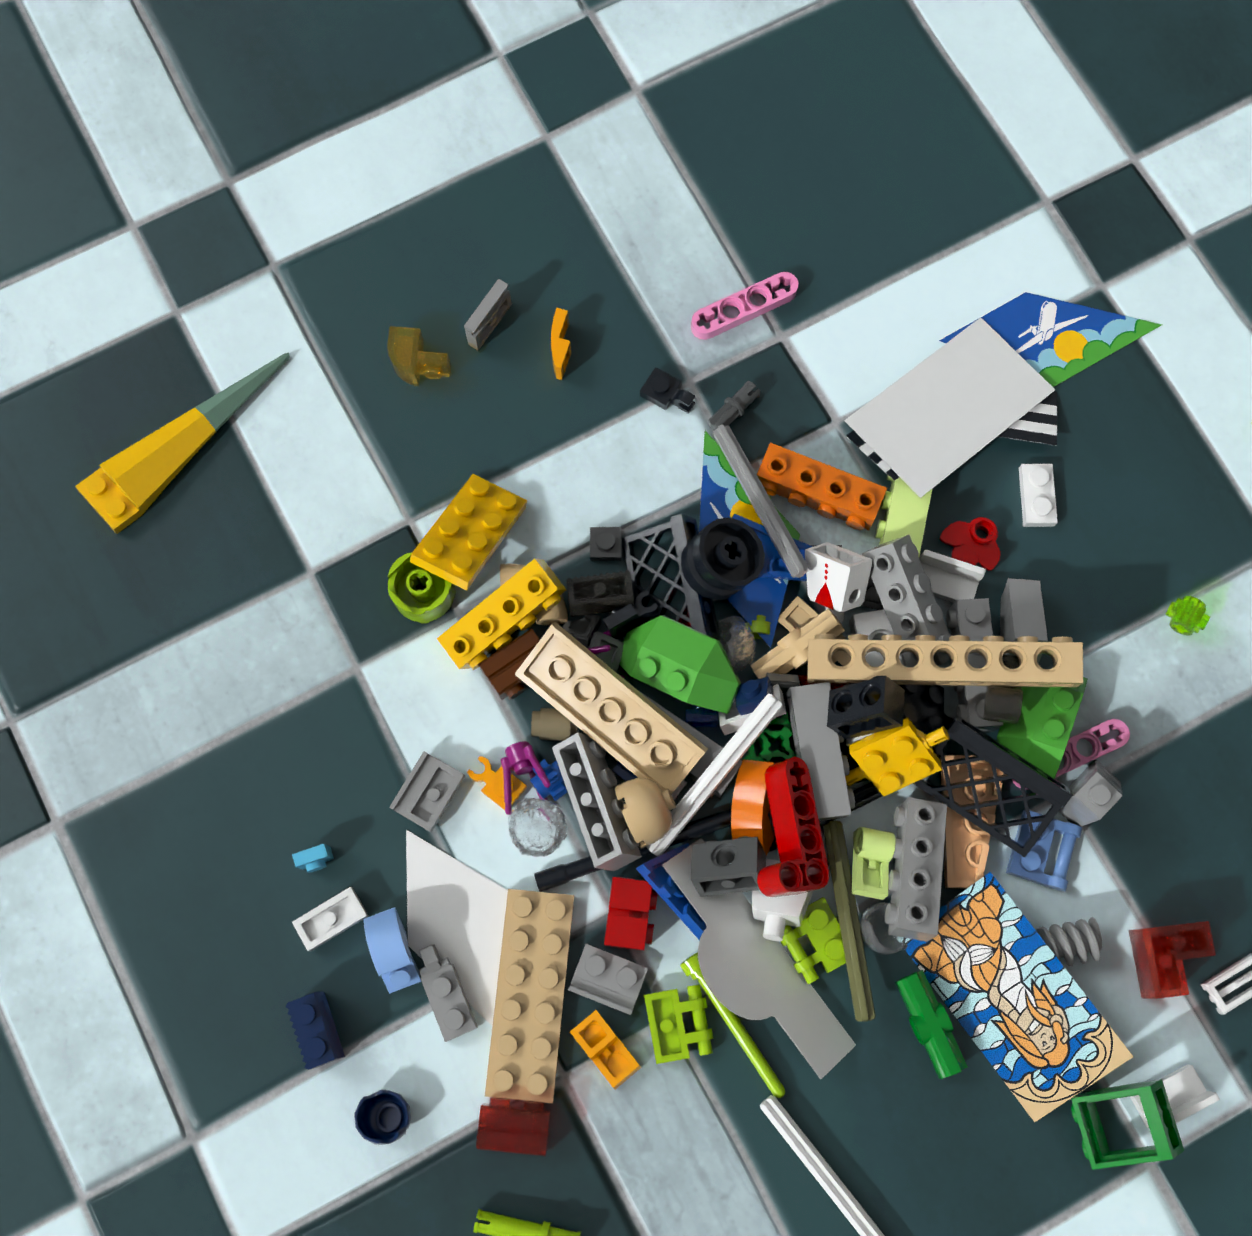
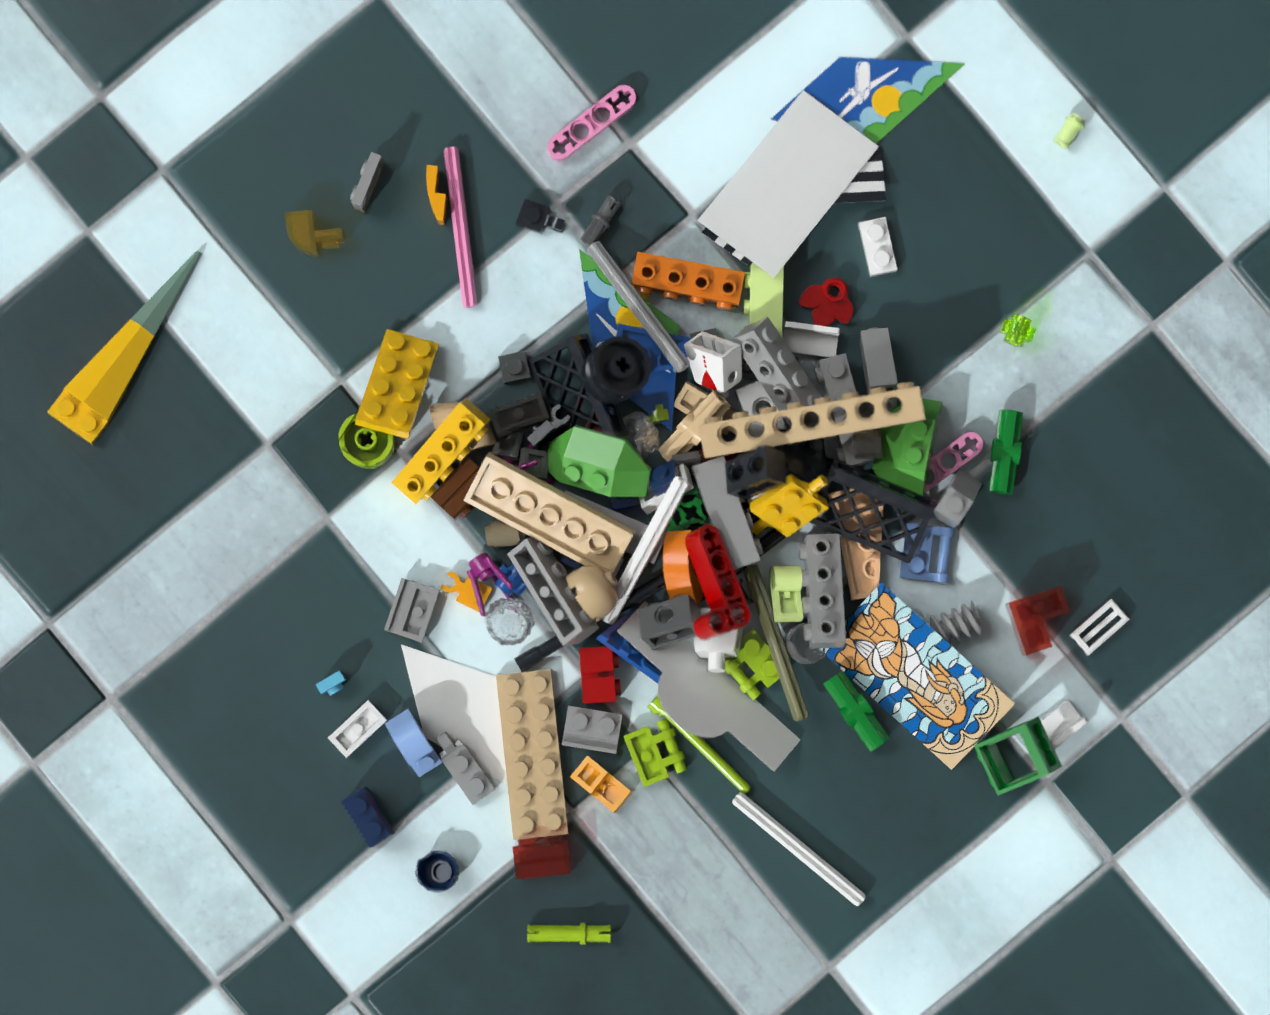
camera: 10 degrees left, 10 degrees up
none -> bright pink axle [444,147,477,308]
none -> green piece [989,409,1023,494]

